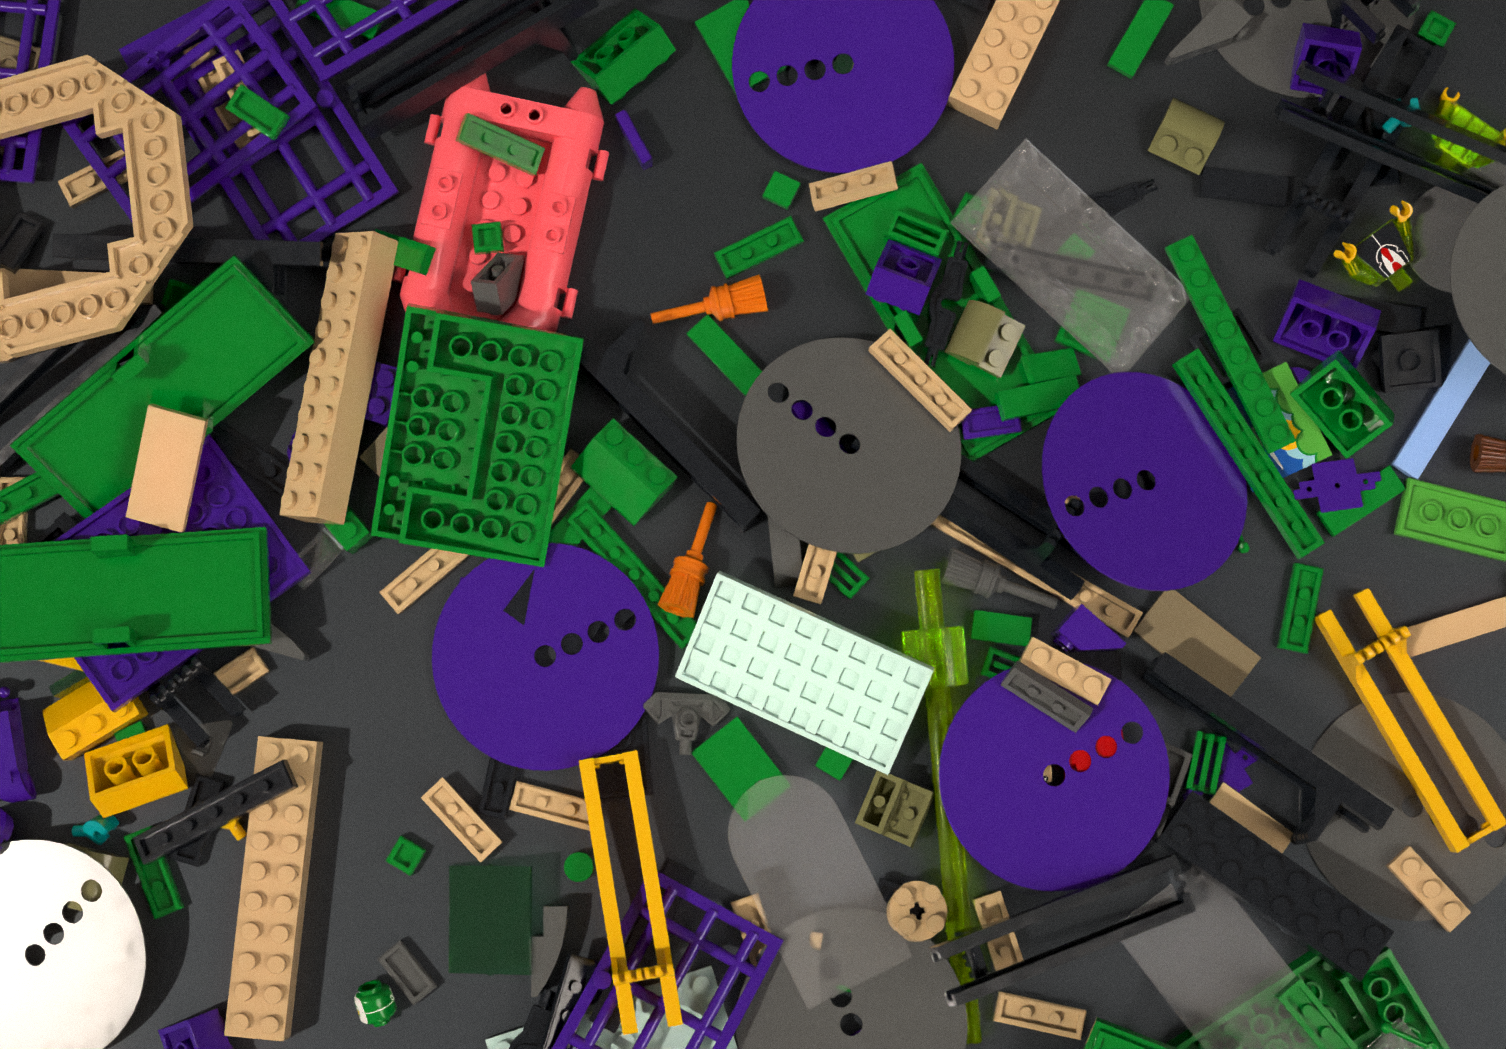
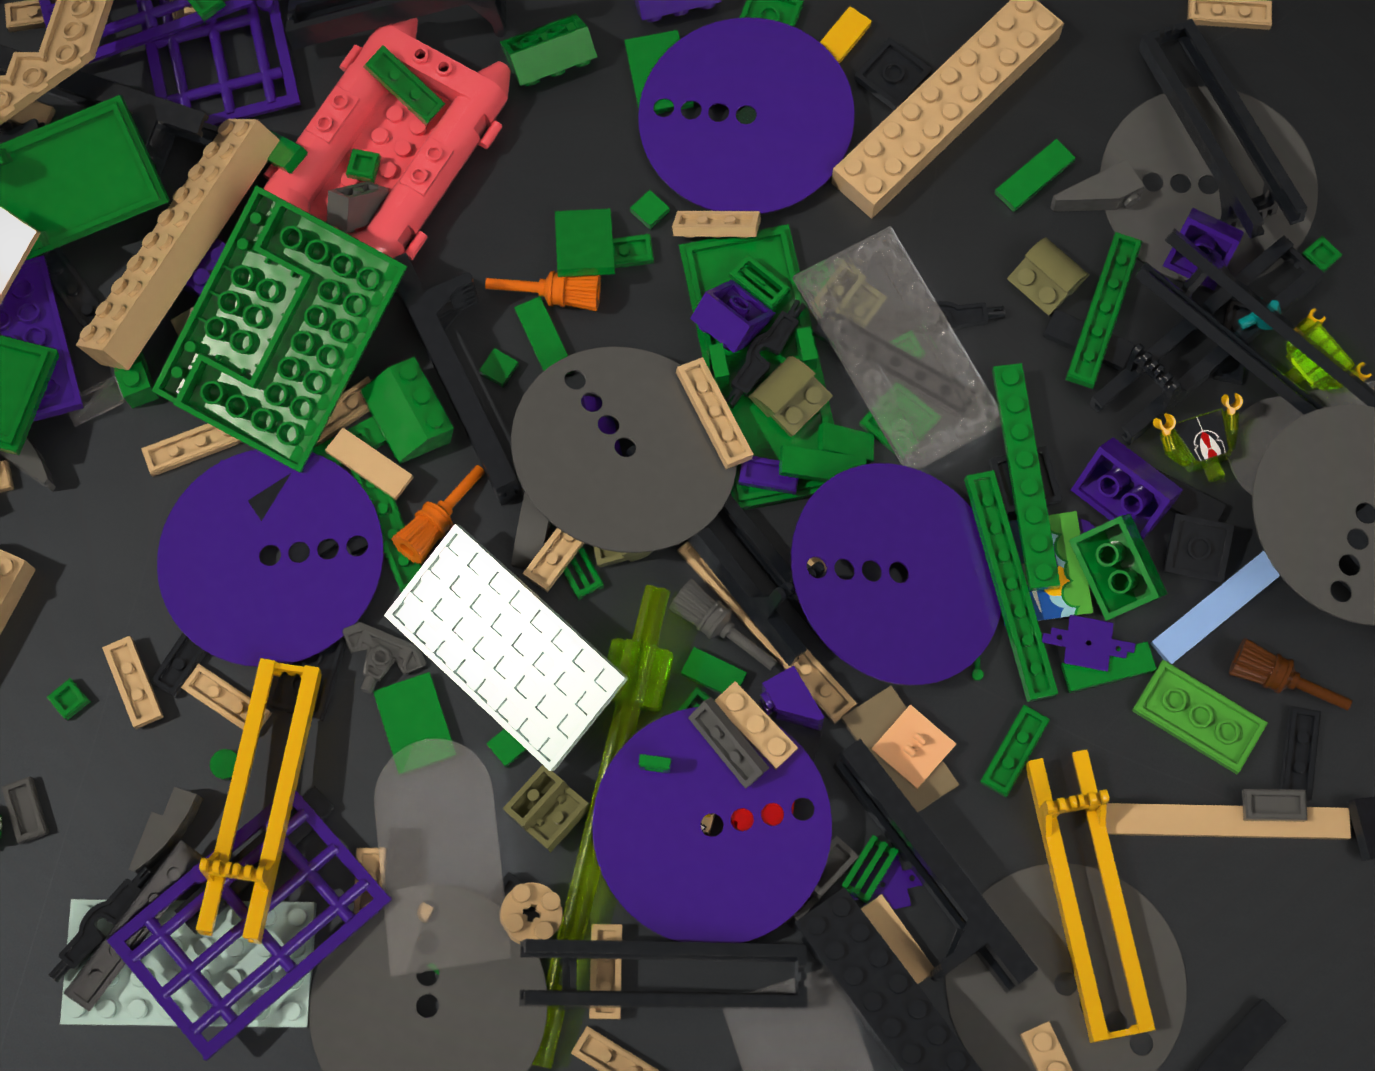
camera: 25 degrees right, 10 degrees down
clear green piece [449,864,532,976] -> none
dark purple tile [615,110,653,171] -> none
none -> tan tile [325,427,414,500]
none -> green tile [479,348,519,388]
none -> green tile [555,208,615,277]
none -> green tile [638,754,672,774]
none -> light nougat piece [871,705,956,789]
none -> green tile [1065,232,1142,389]

